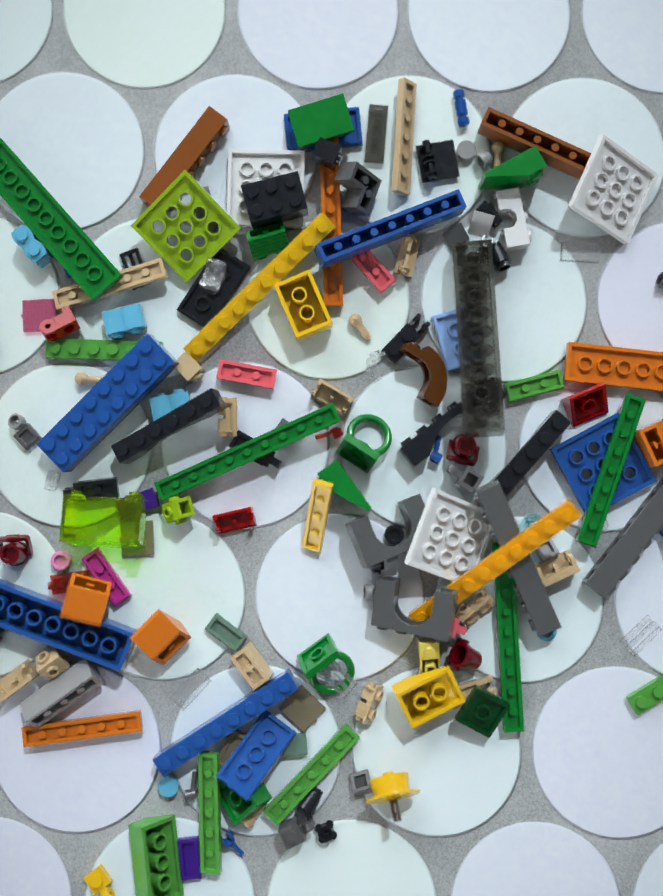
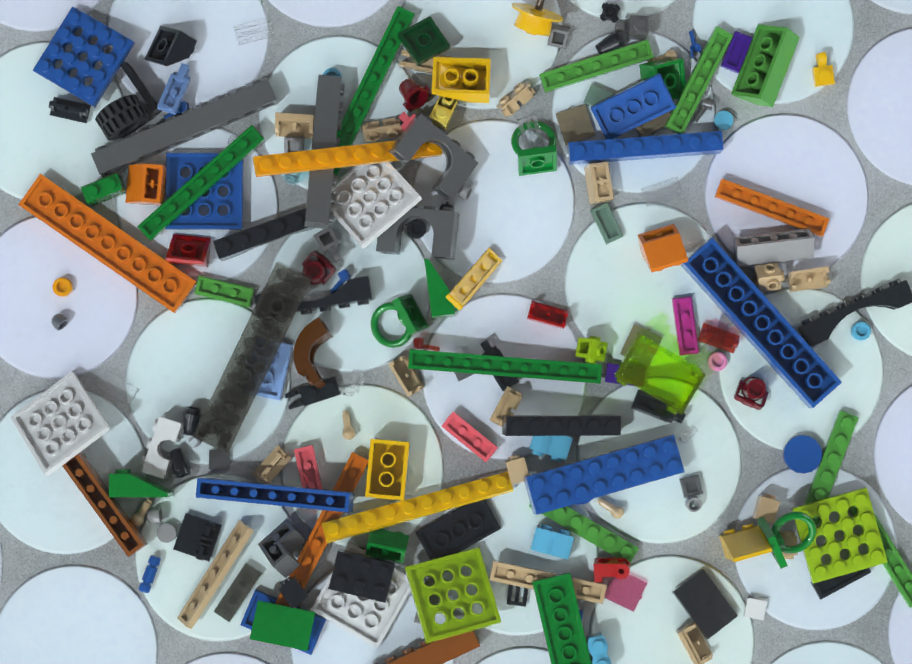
camera: 150 degrees left, 0 degrees up
orange slope [60,572,112,627] -> none
clear bracket [200,258,226,292] -> none
white sticker [467,210,495,238] -> none

